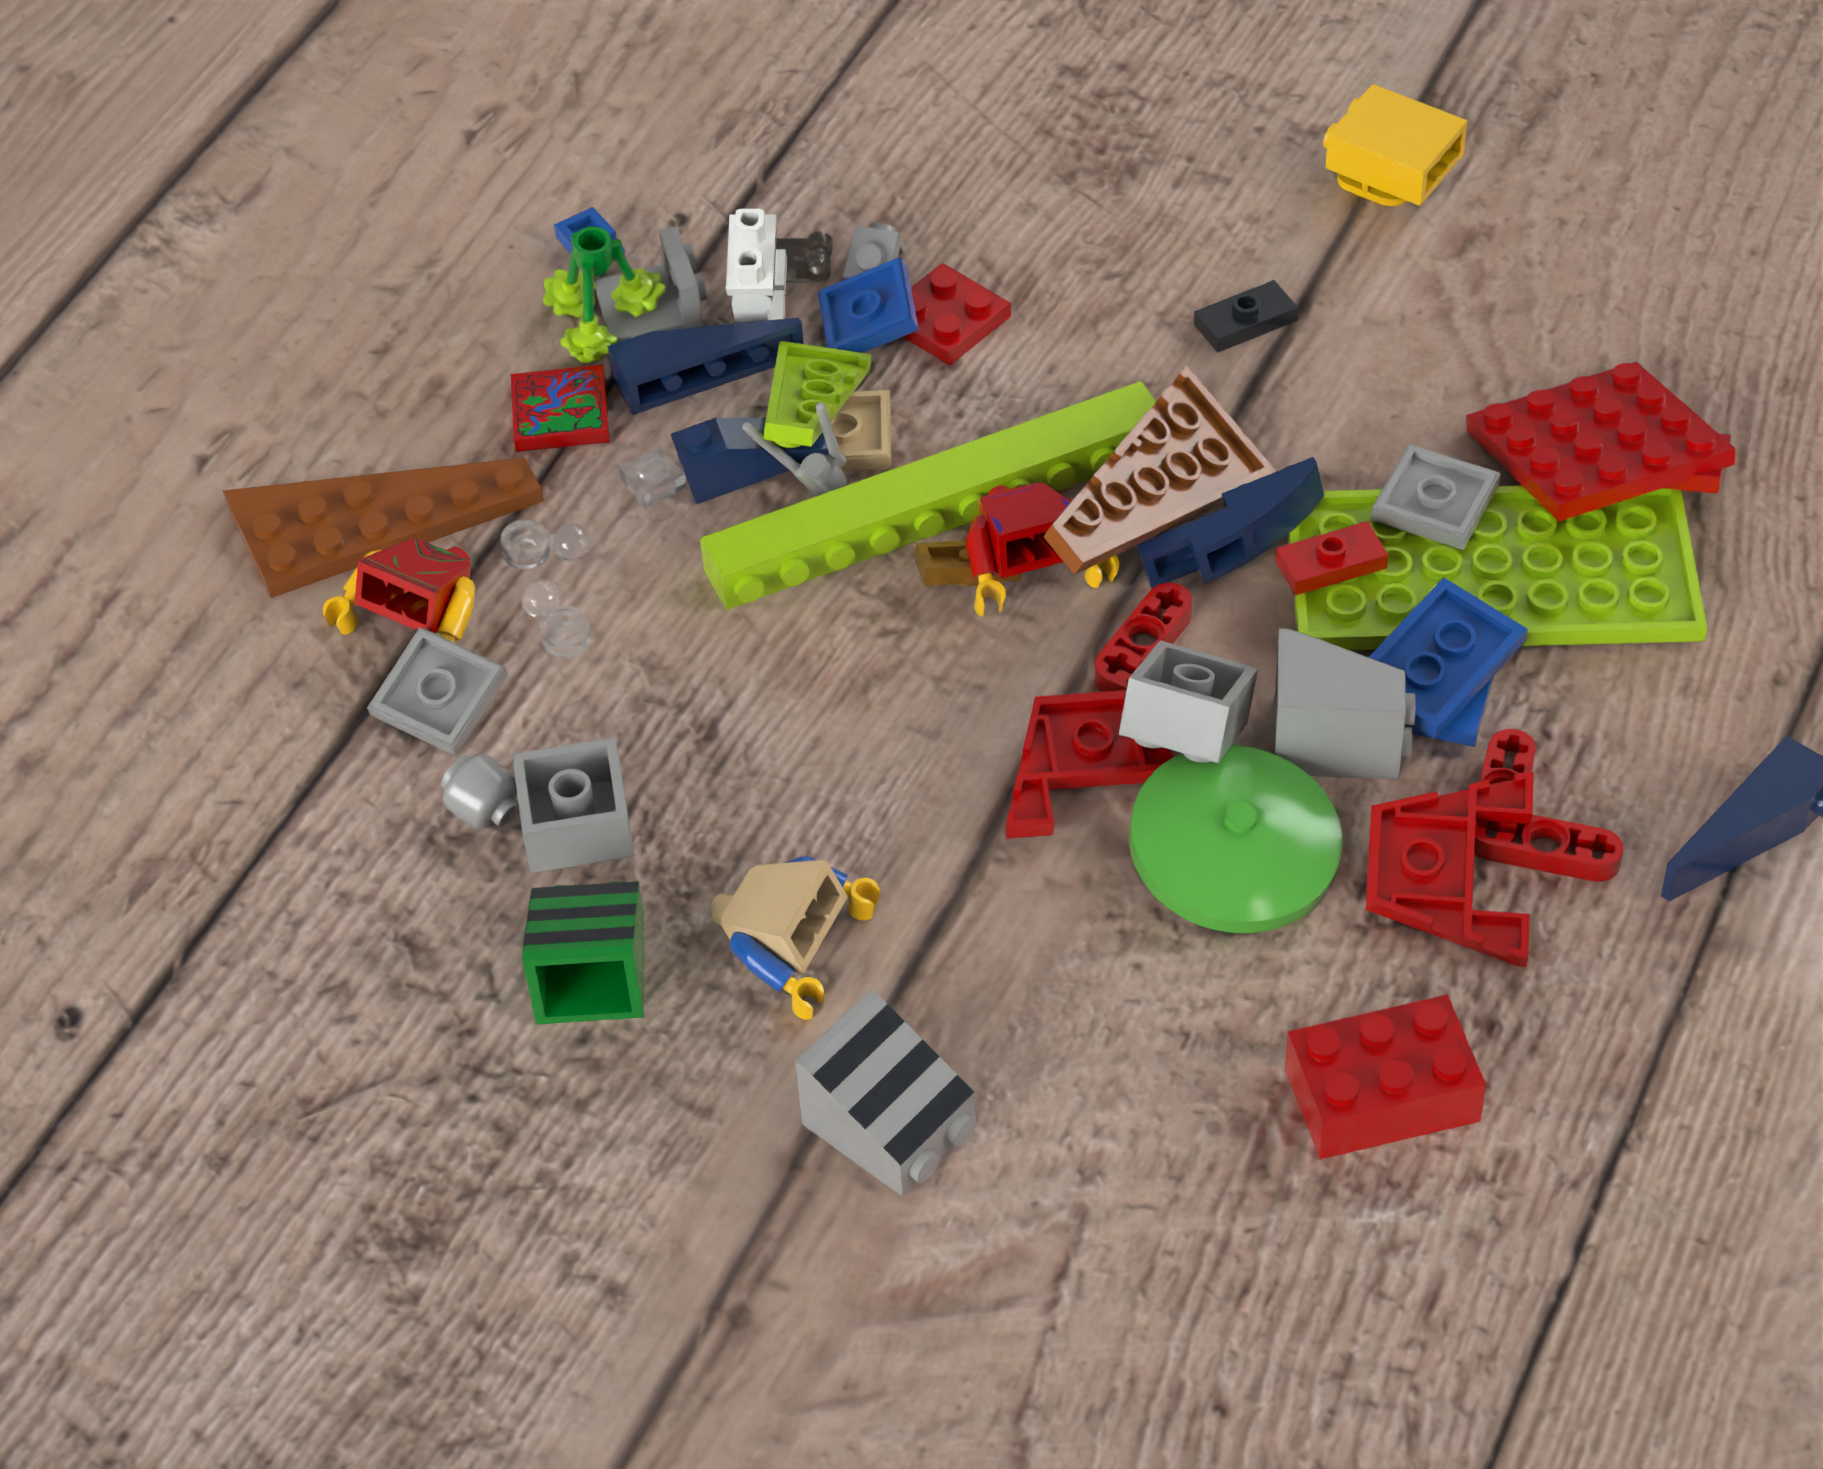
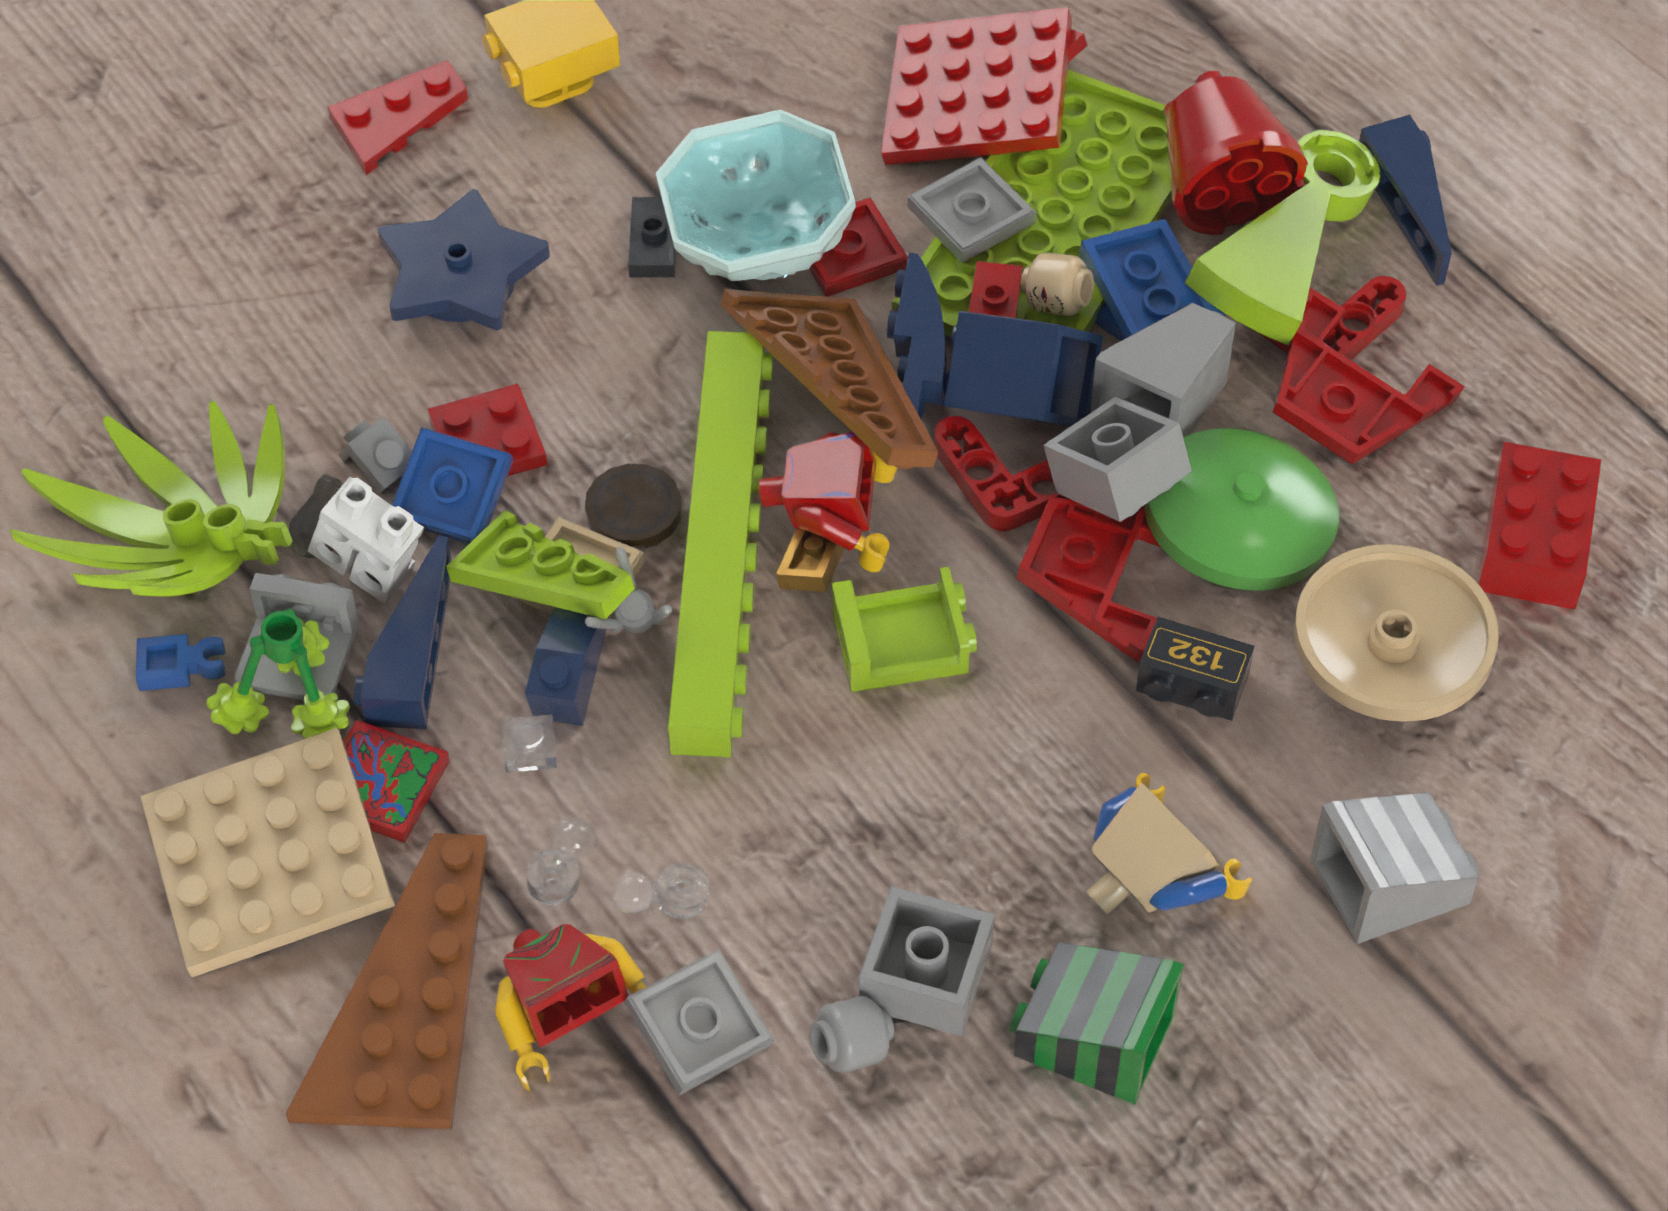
camera: 65 degrees left, 5 degrees up
none -> lime plant [9,400,293,597]
none -> tan plate [140,728,395,978]
none -> wing [328,60,468,176]
none -> dark blue plate [378,189,550,330]
none -> dark brown tile [585,463,682,549]
none -> clear light blue rock [656,109,856,281]
none -> red tile [809,197,908,297]
none -> lime panel [832,566,977,692]
none -> dark blue slope [944,311,1103,427]
none -> tan head [1021,252,1094,317]
none -> black brick [1136,617,1255,721]
none -> red cone [1163,70,1309,235]
none -> lime piece [1185,130,1380,345]
none -> tan dish [1294,544,1499,722]

